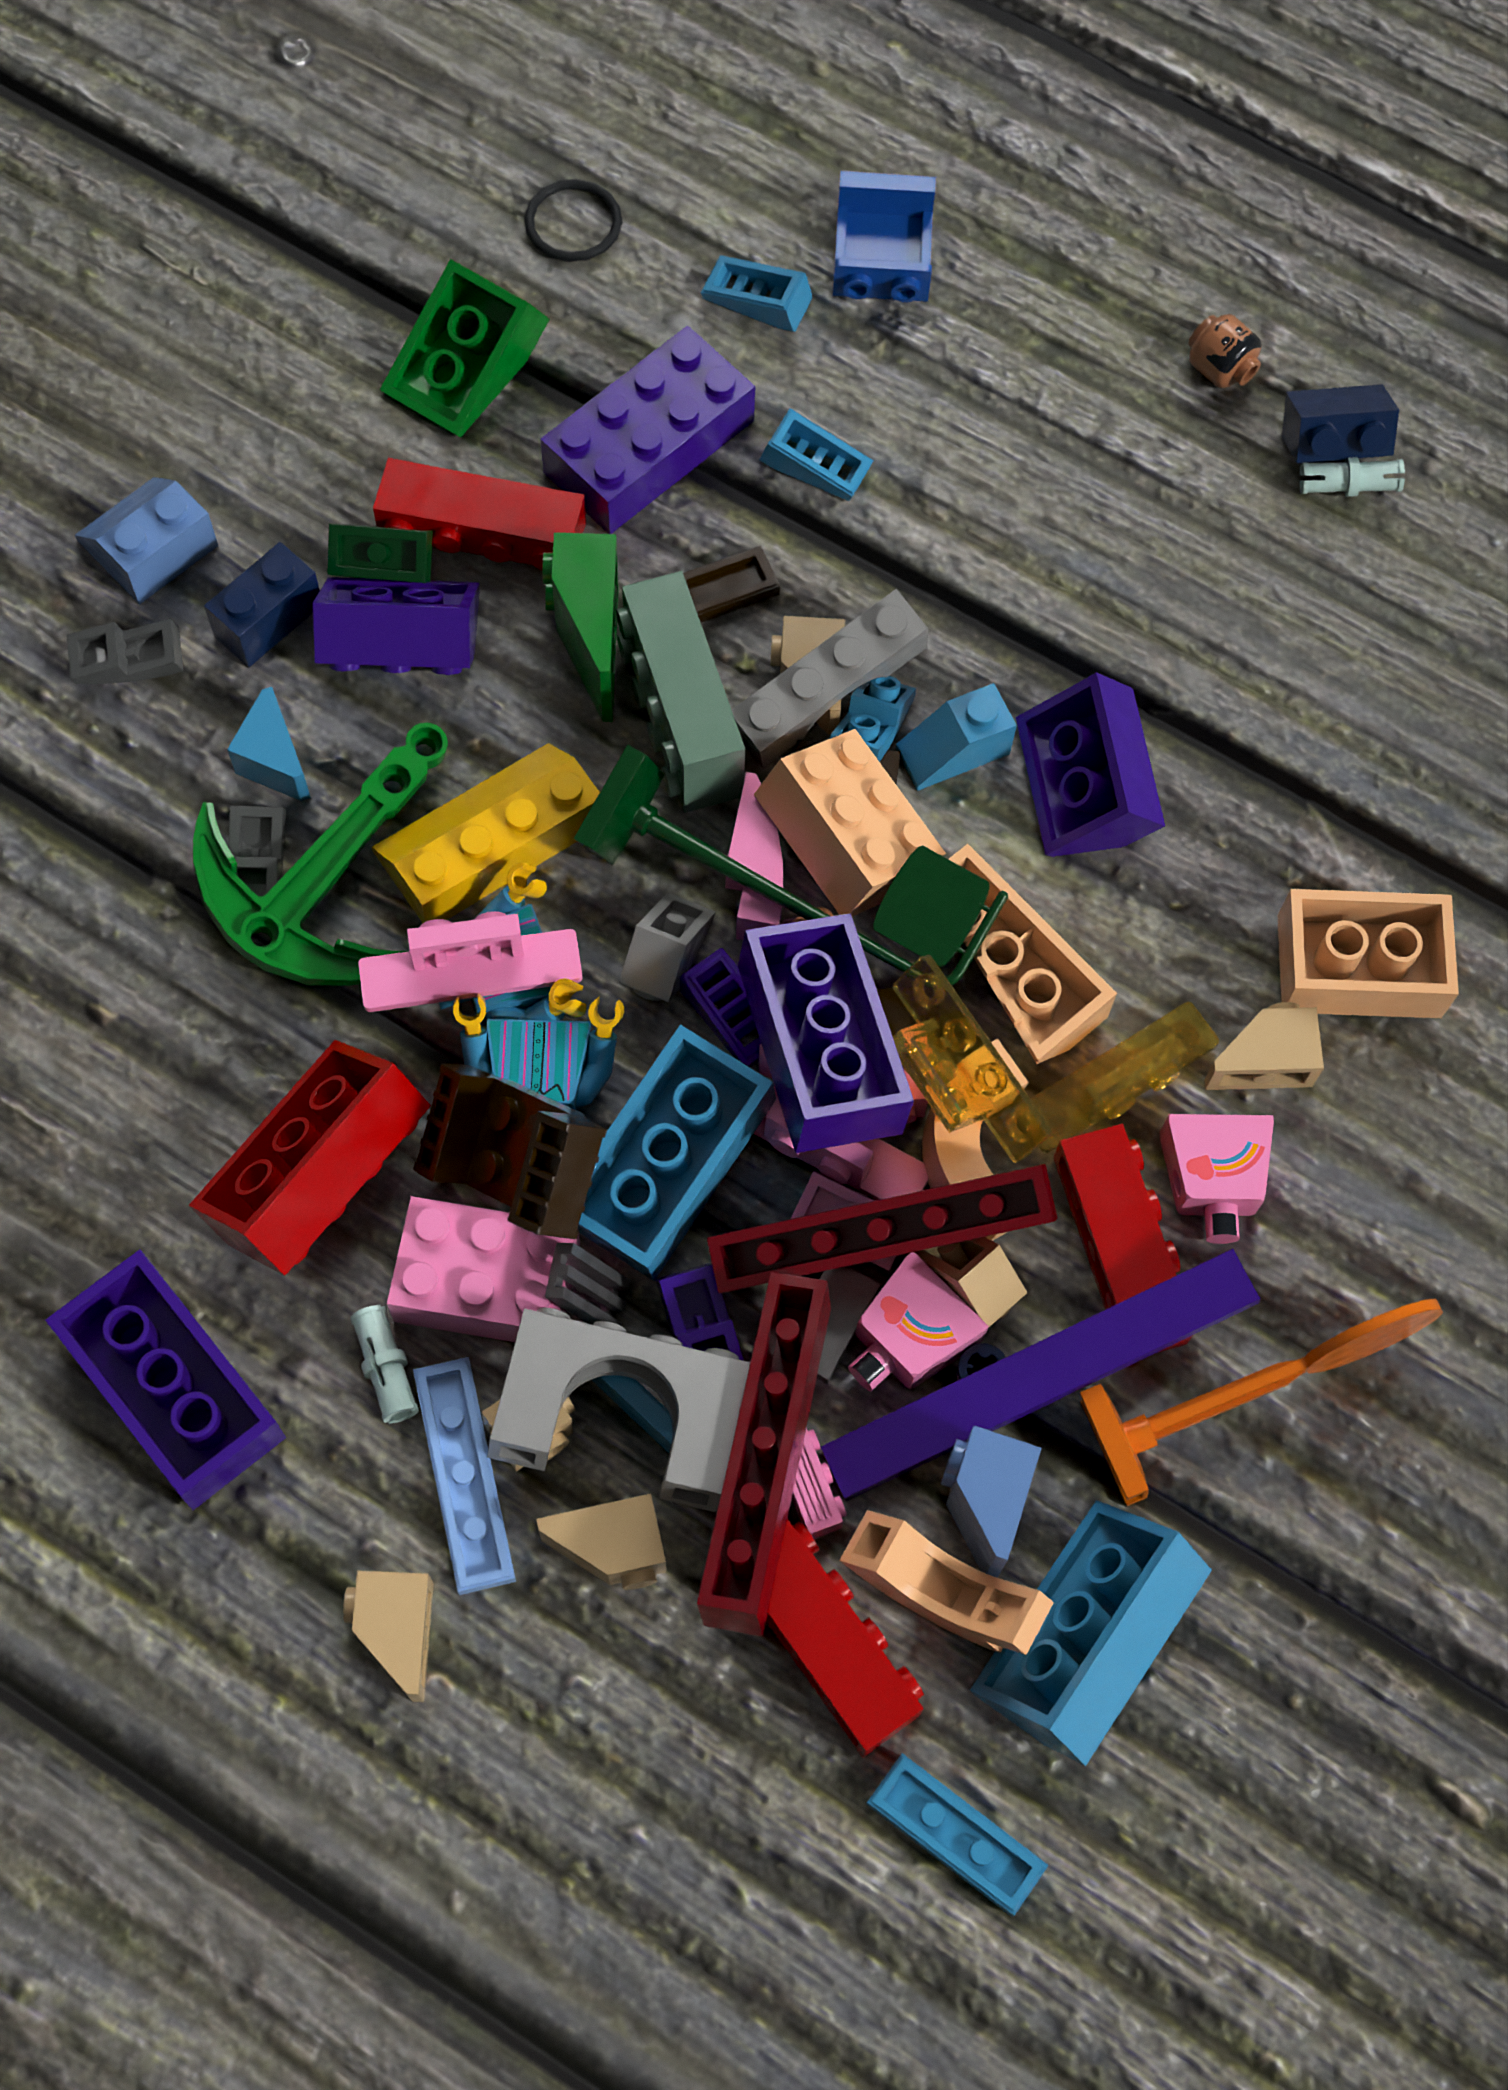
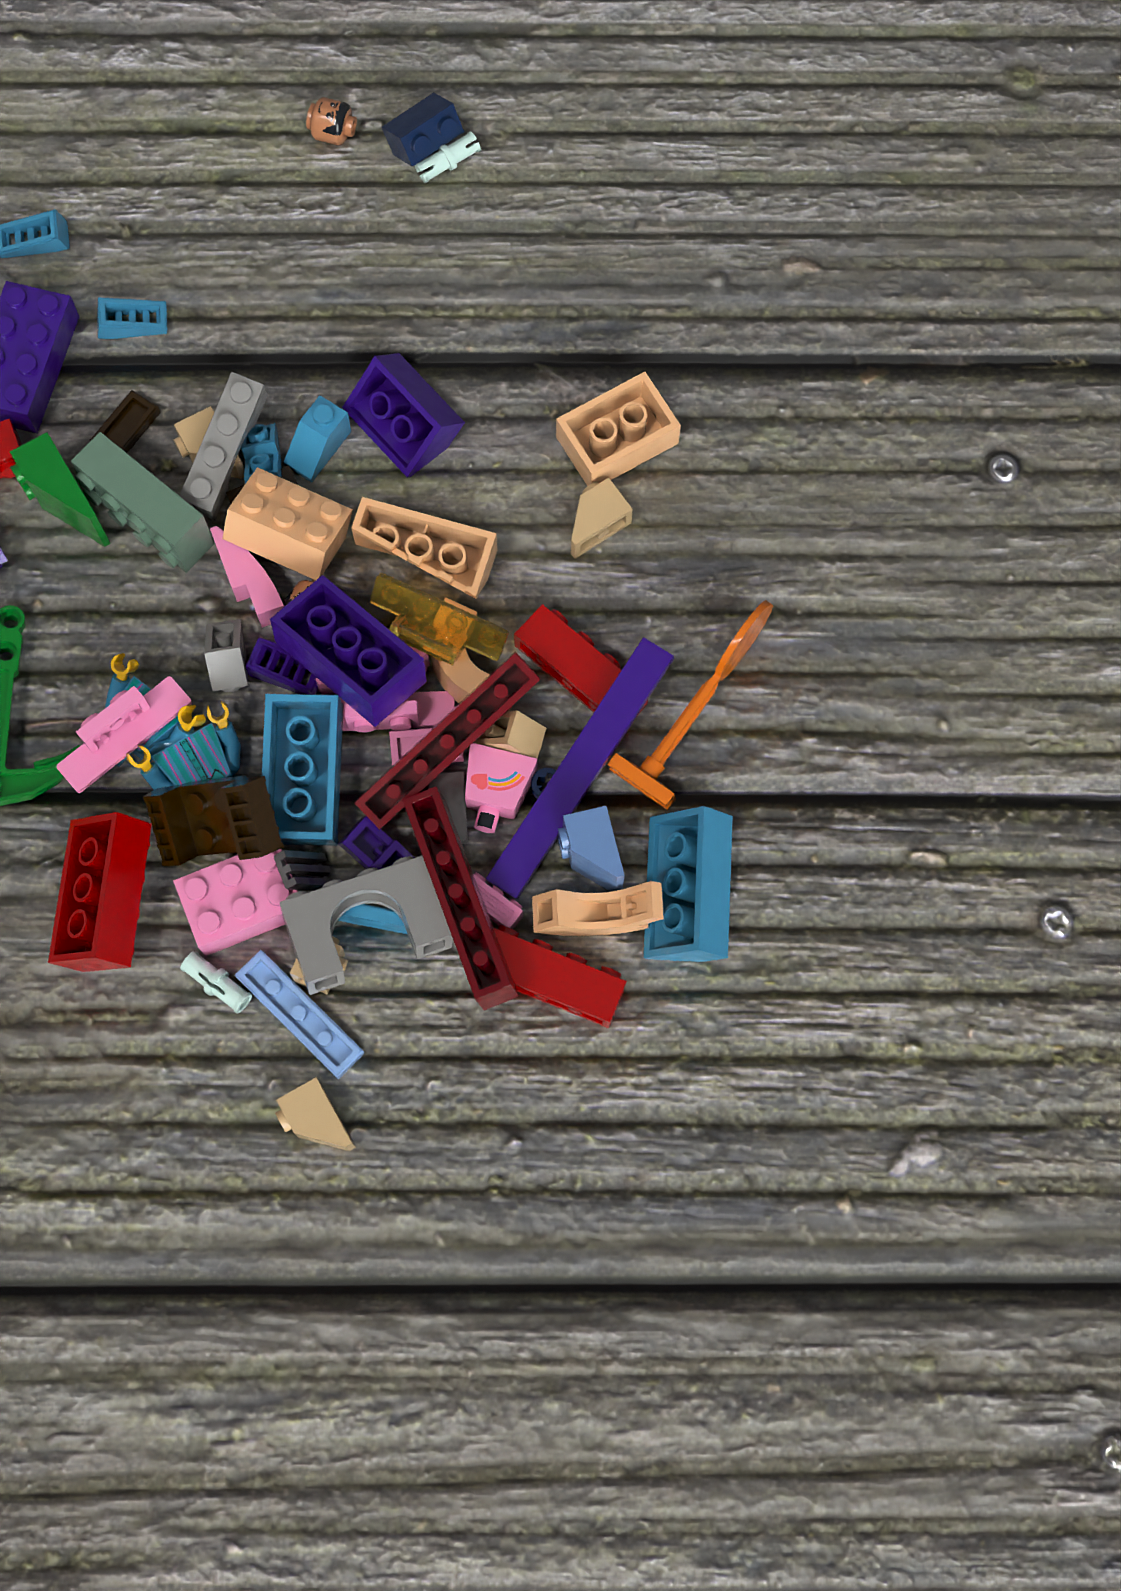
camera: 30 degrees left, 5 degrees up
dark purple brick [45,1249,286,1510] -> none
yellow slope [372,743,600,923] -> none
tan slope [536,1494,666,1590] -> none
dark green piece [573,745,1008,988] -> none
blue panel [833,171,936,302] -> none
dark azure tile [866,1753,1049,1917] -> none
clear yellow bracket [1016,1002,1220,1153] -> none
bright pink torso [1160,1114,1274,1244] -> none

